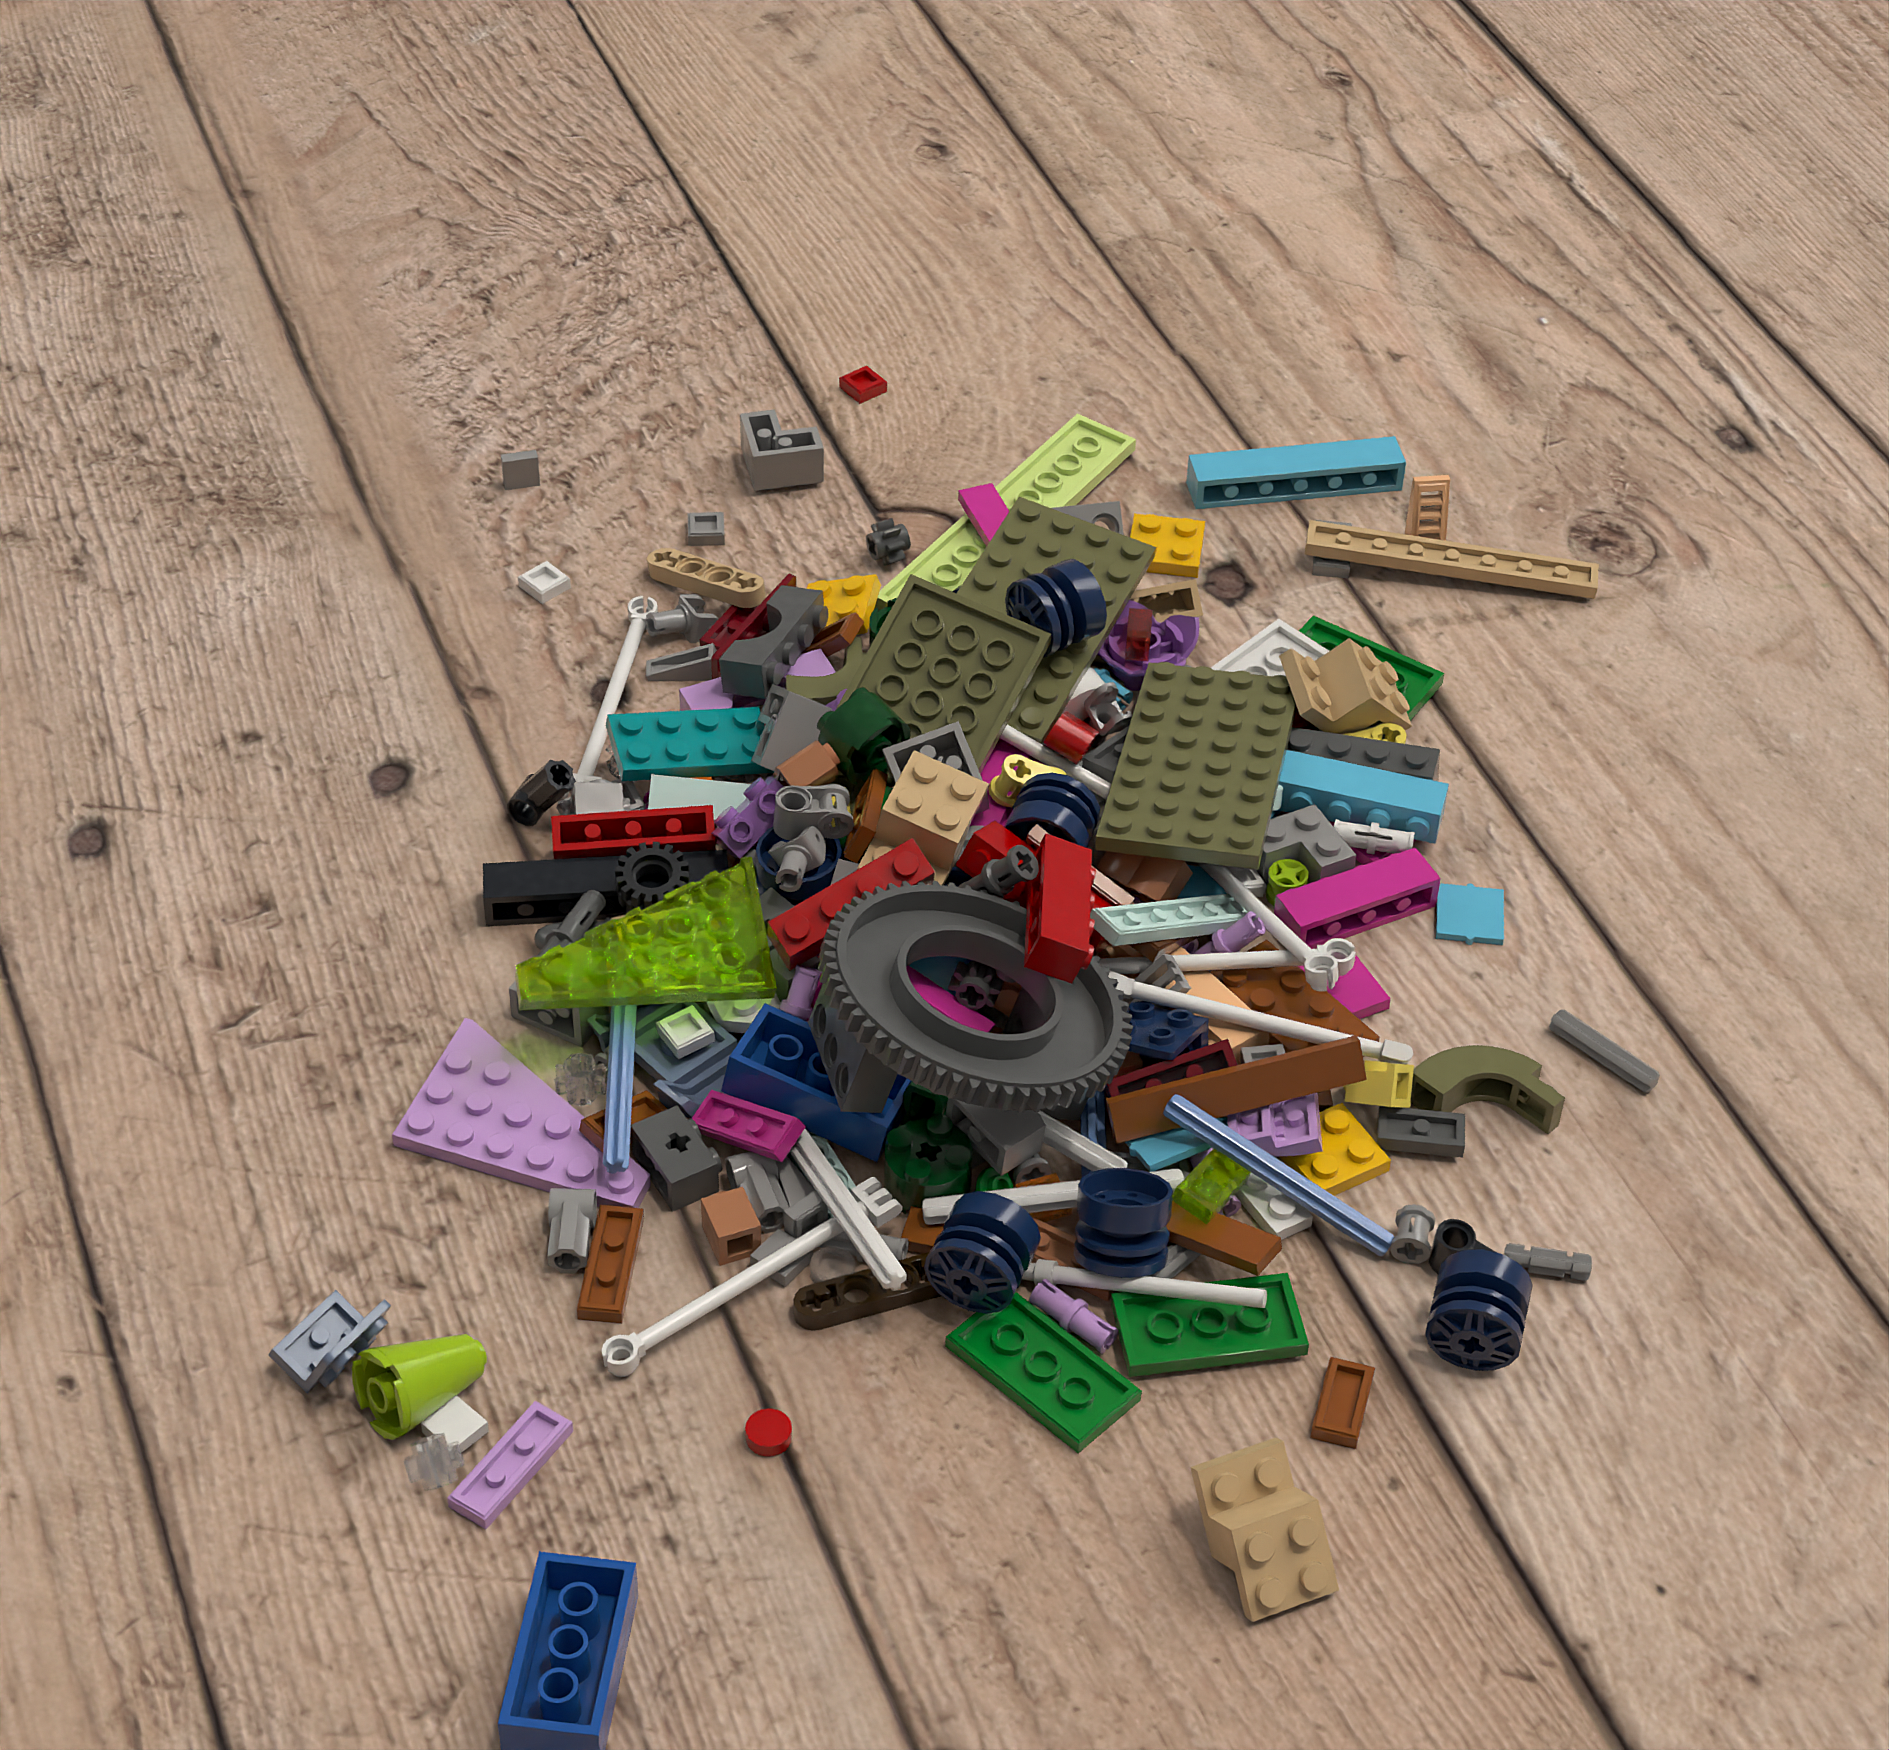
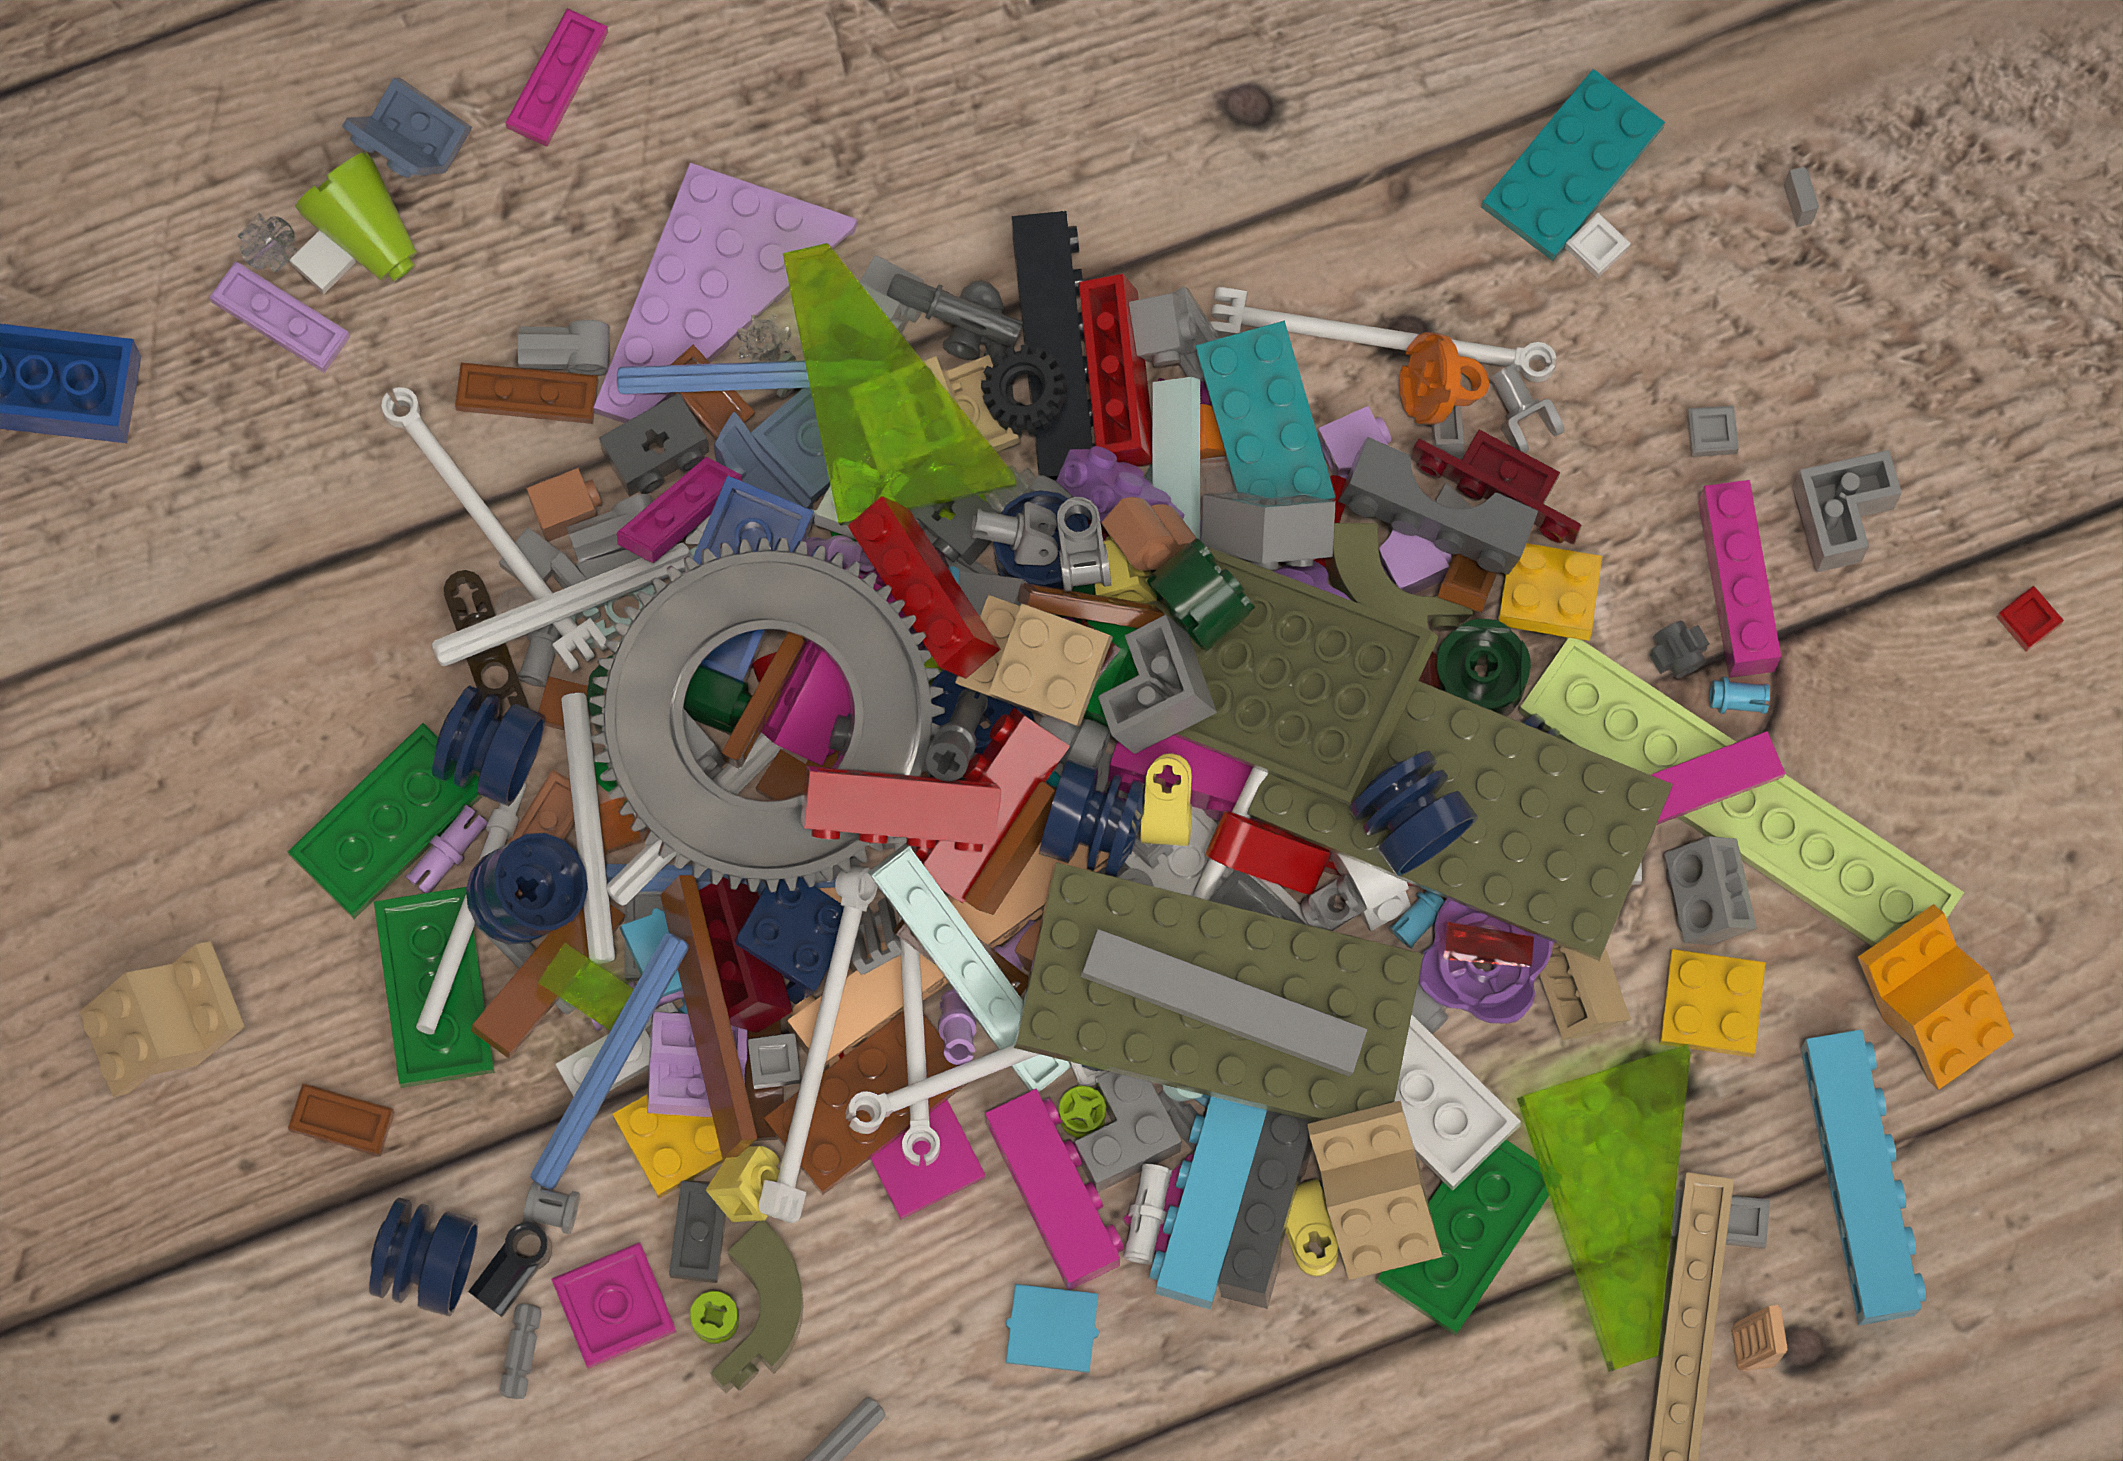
camera: 90 degrees right, 30 degrees up
black piece [507,759,576,826] -> none
tan beam [647,548,766,608] -> none
tile [656,1005,715,1059] -> none
red tile [745,1408,792,1456] -> none
none -> dark pink tile [505,8,608,147]
none -> dark pink tile [551,1242,677,1369]
none -> lime wheel [690,1291,739,1344]
none -> light grey tile [1080,929,1367,1077]
none -> orange tile [1399,332,1489,425]
none -> teal plate [1481,69,1665,261]
none -> clear neon green wing [1517,1044,1691,1372]
none -> dark pink brick [1698,480,1781,678]
none -> medium azure pin [1709,676,1770,714]
none -> light orange bracket [1858,904,2014,1090]

